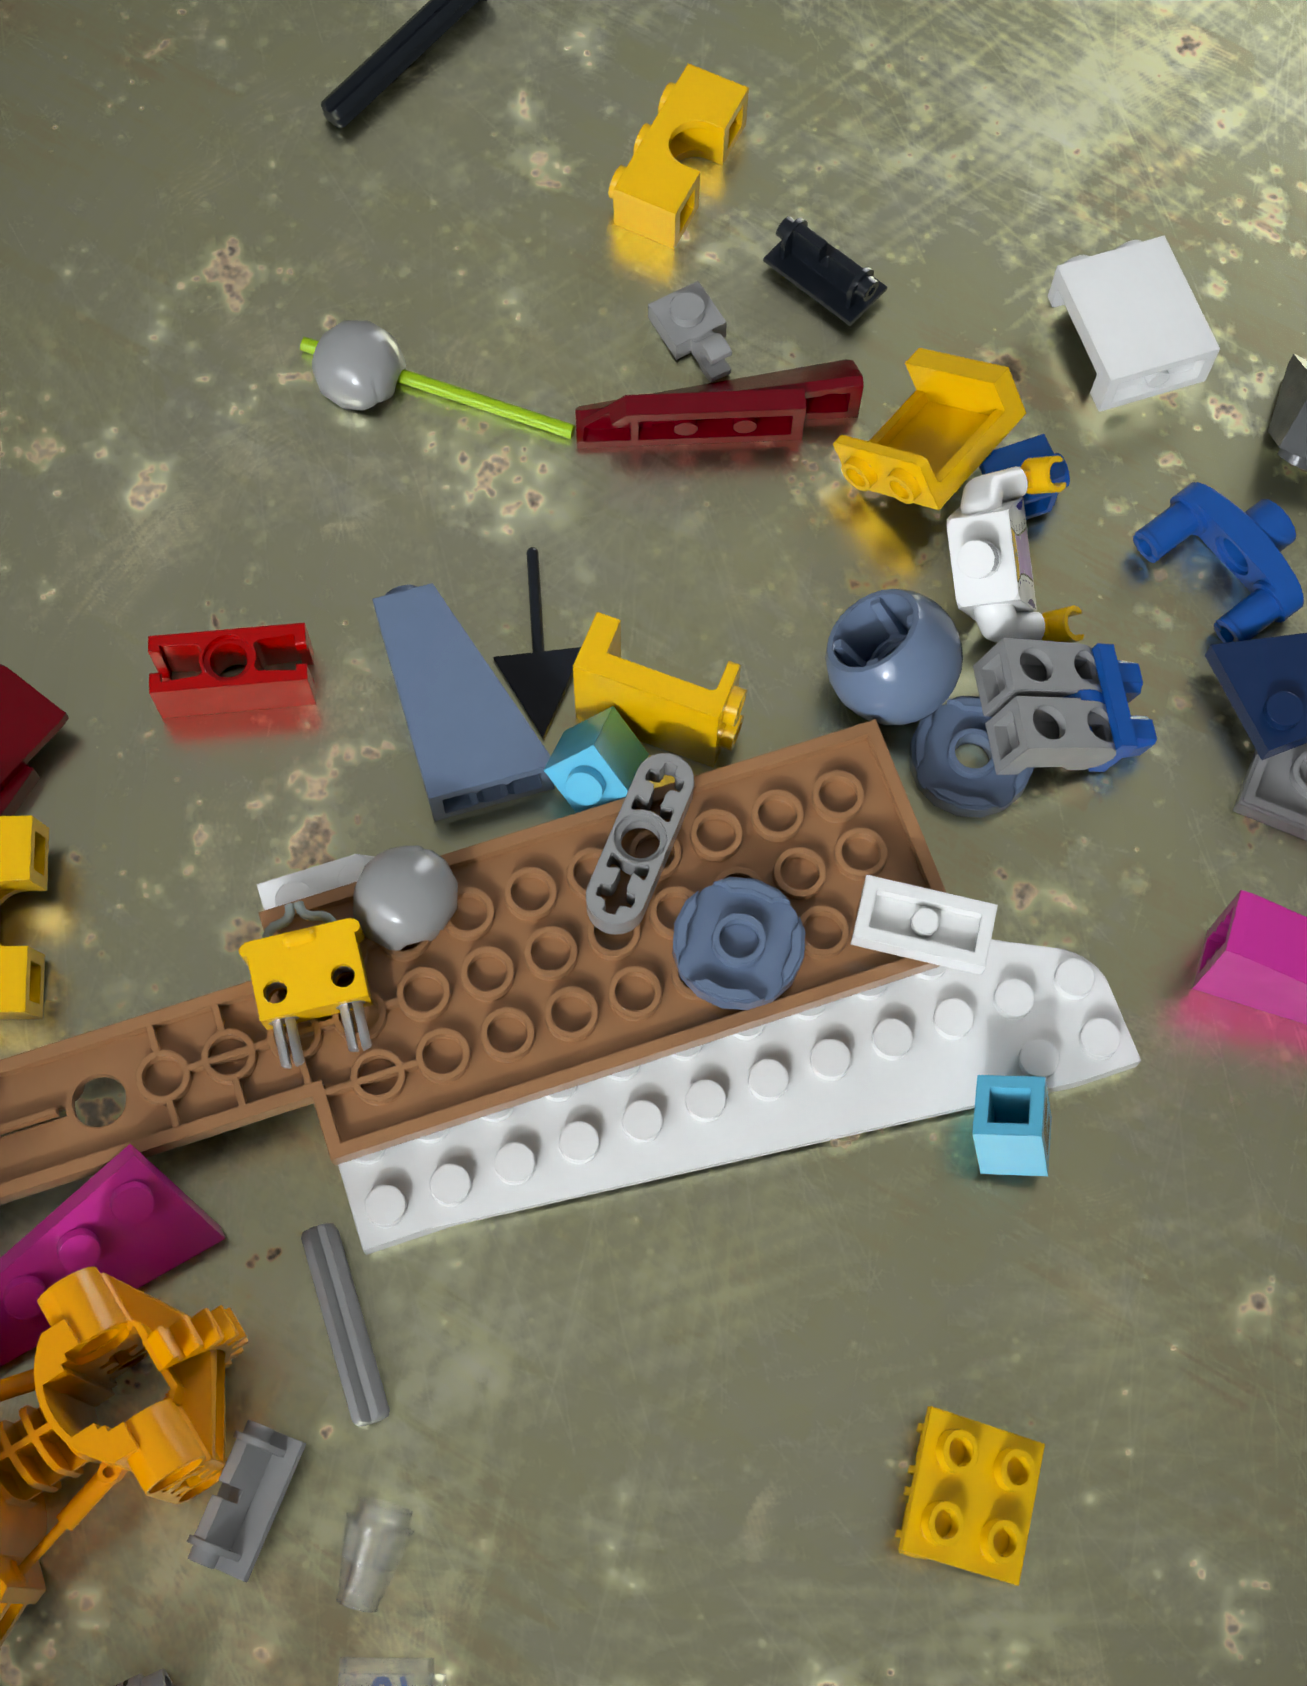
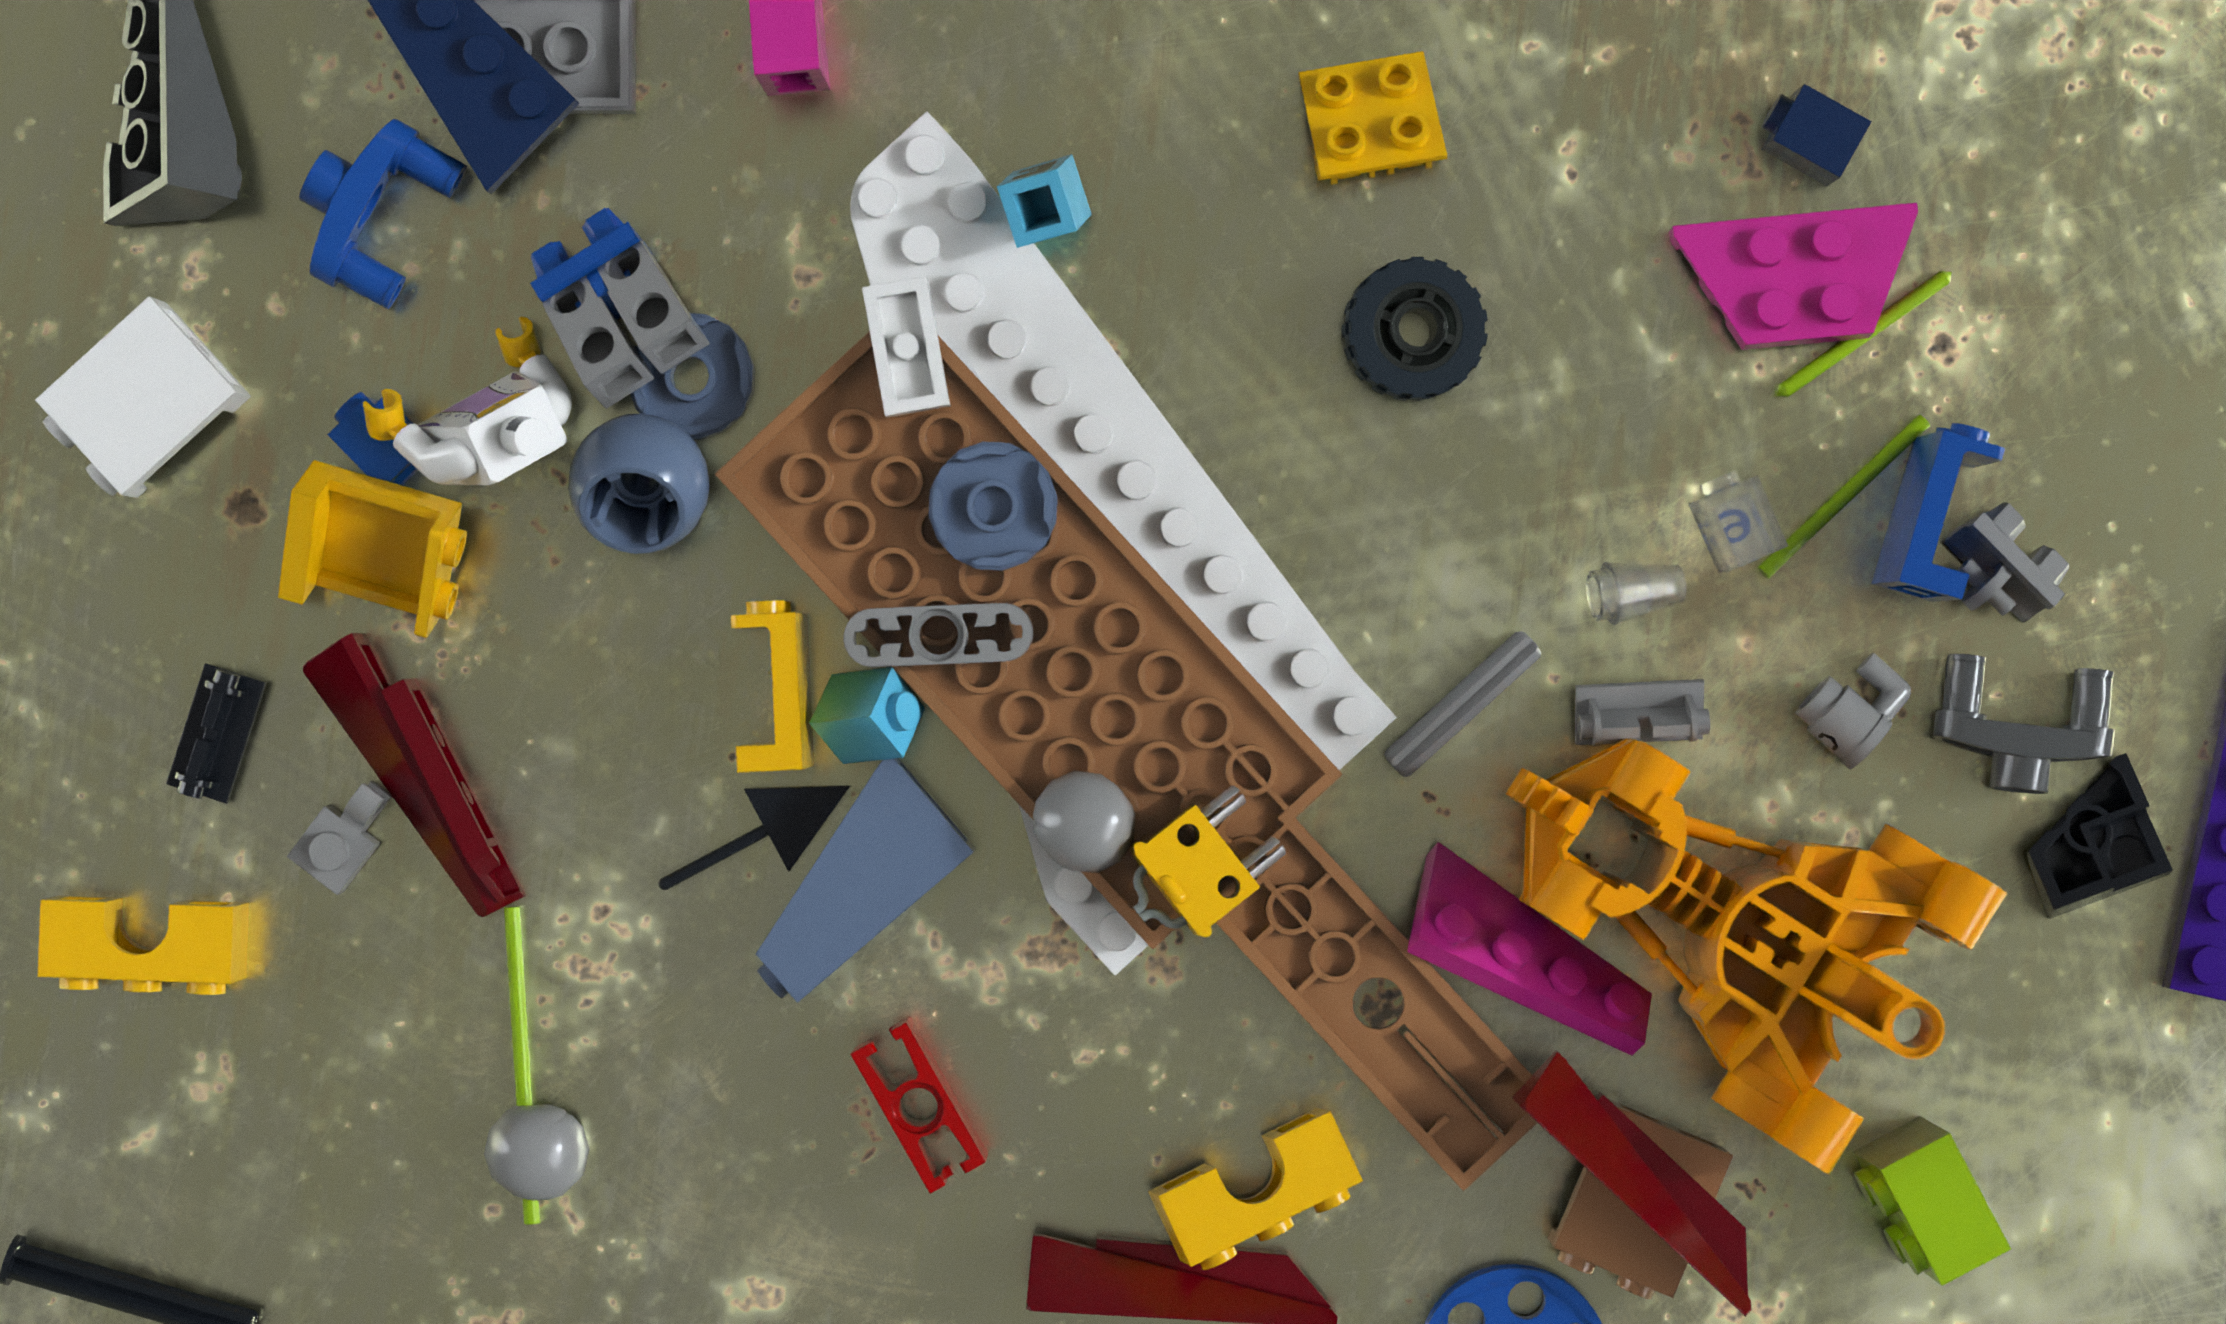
camera: 110 degrees left, 20 degrees up
none -> black wheel [1342,257,1488,401]

